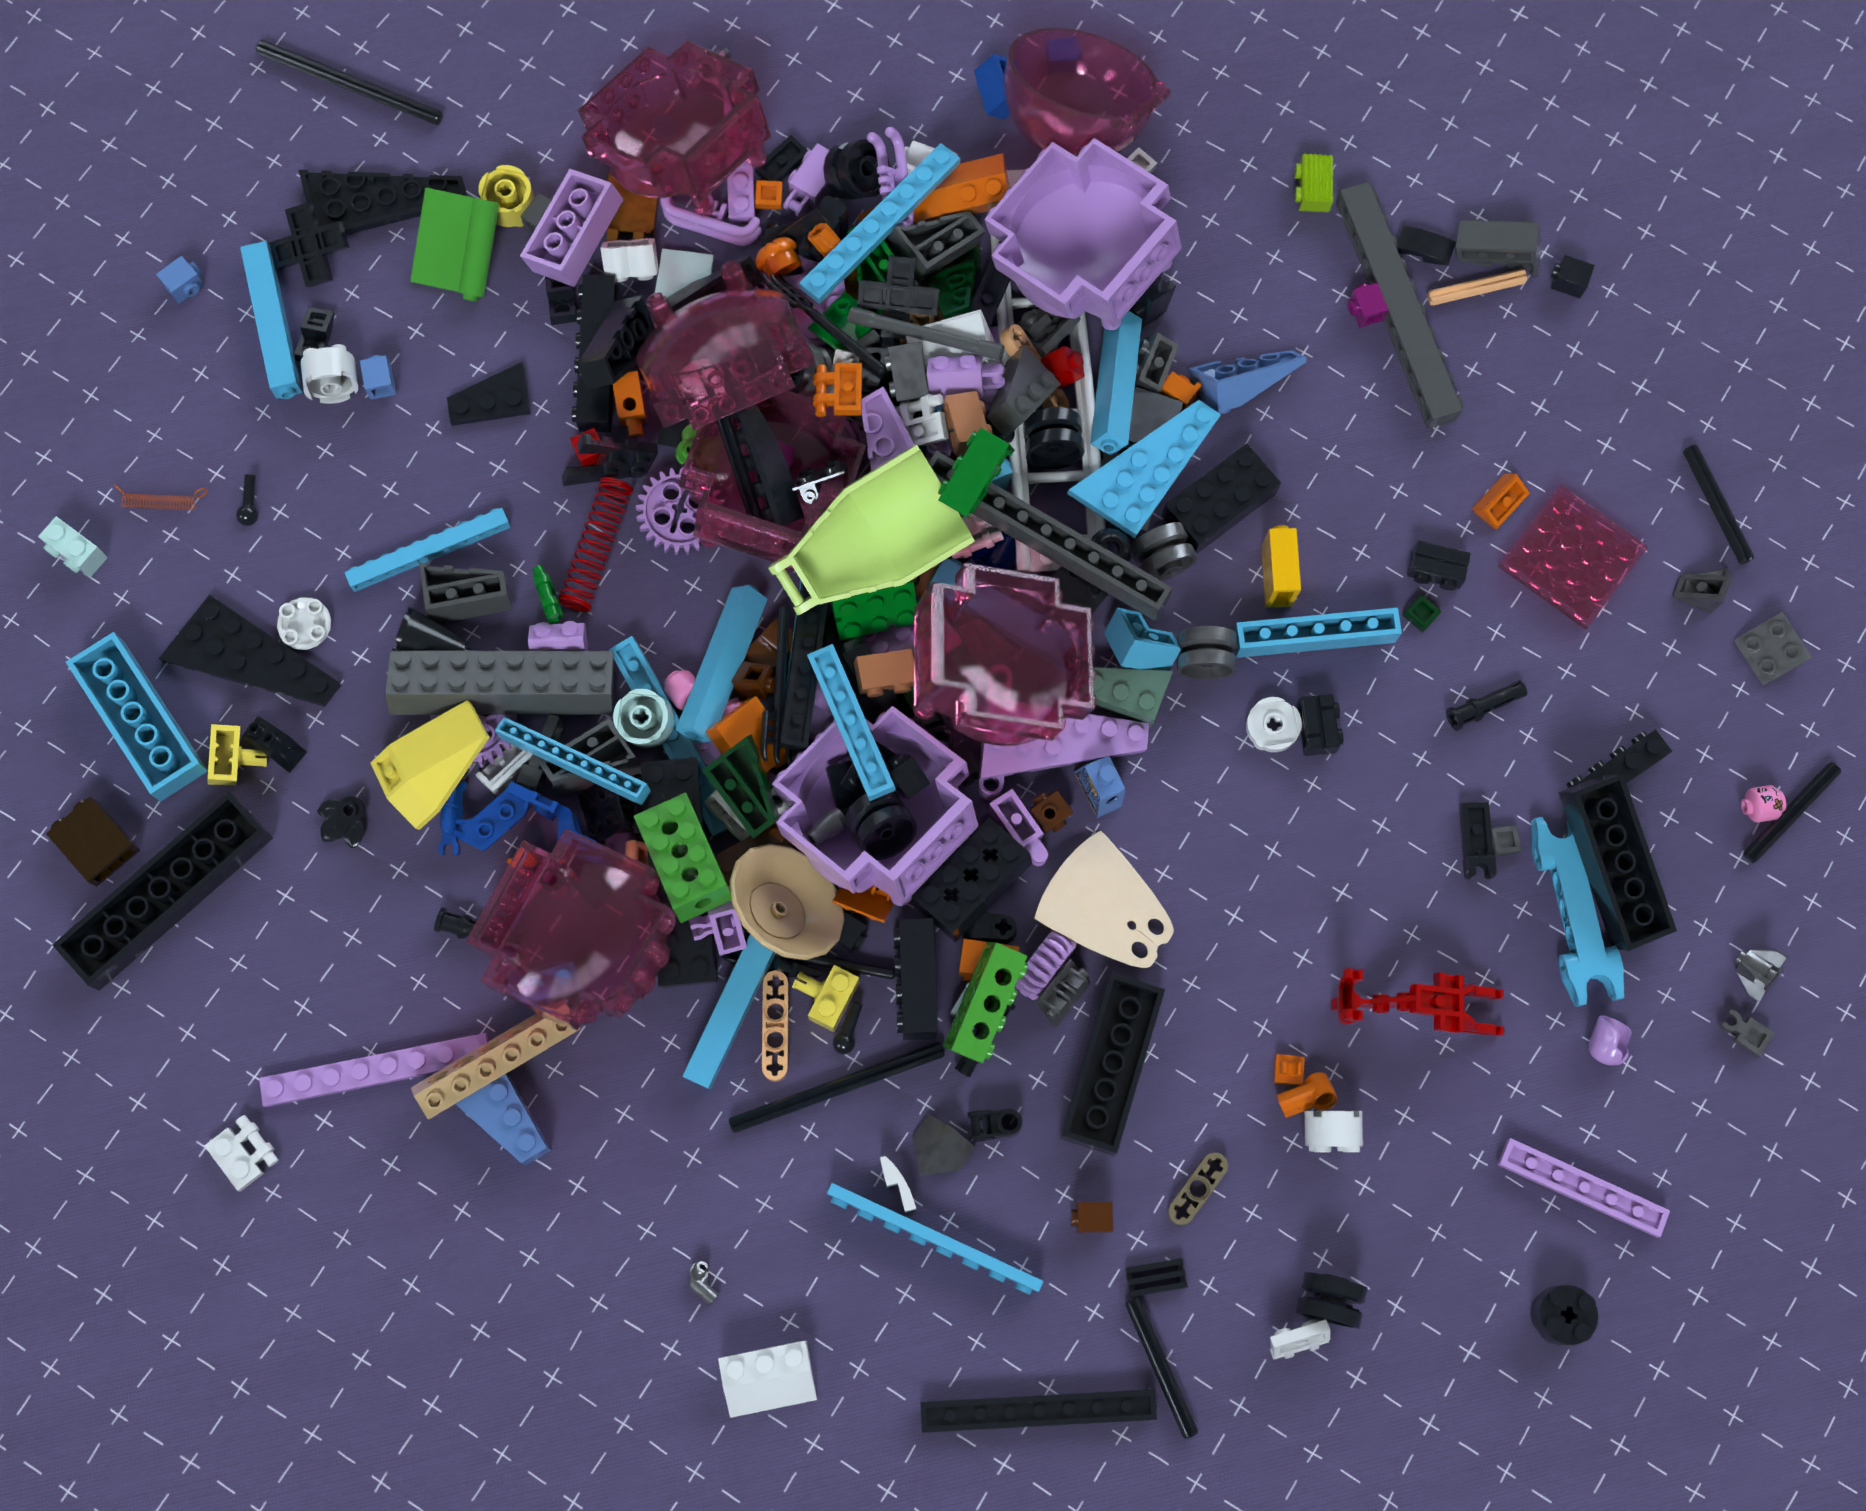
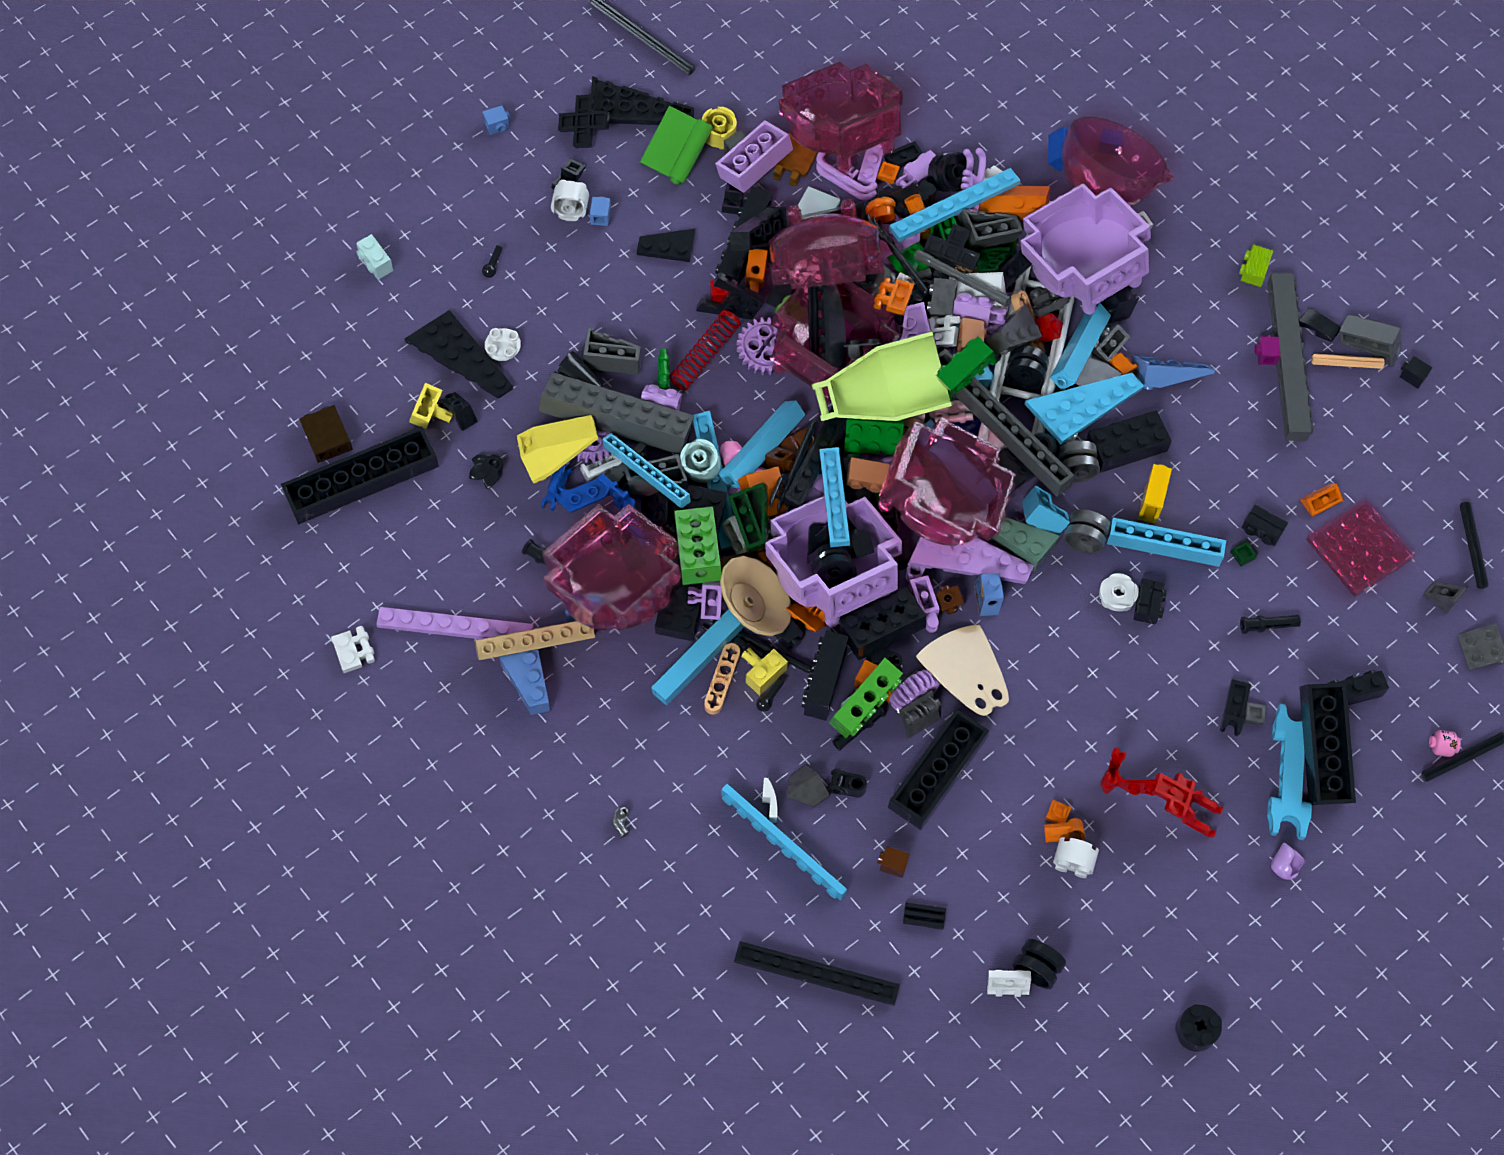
camera: 20 degrees right, 10 degrees down
medium azure brick [66,632,208,802] -> none
orange piece [114,484,207,510] -> none
medium azure brick [240,241,303,399] -> none
medium azure piece [344,508,511,592] -> none
white brick [601,238,659,282] -> none
white slope [718,1341,817,1418] -> none
black axle [729,1042,945,1133] -> none
flat silver cone [806,808,846,847] -> none
black axle [1125,1297,1198,1439] -> none
dark tan beam [1167,1152,1228,1226] -> none
lavender plate [1497,1138,1670,1238] -> none
flat silver plate [1718,1010,1775,1057] -> none
flat silver brick [1734,949,1788,1002] -> none

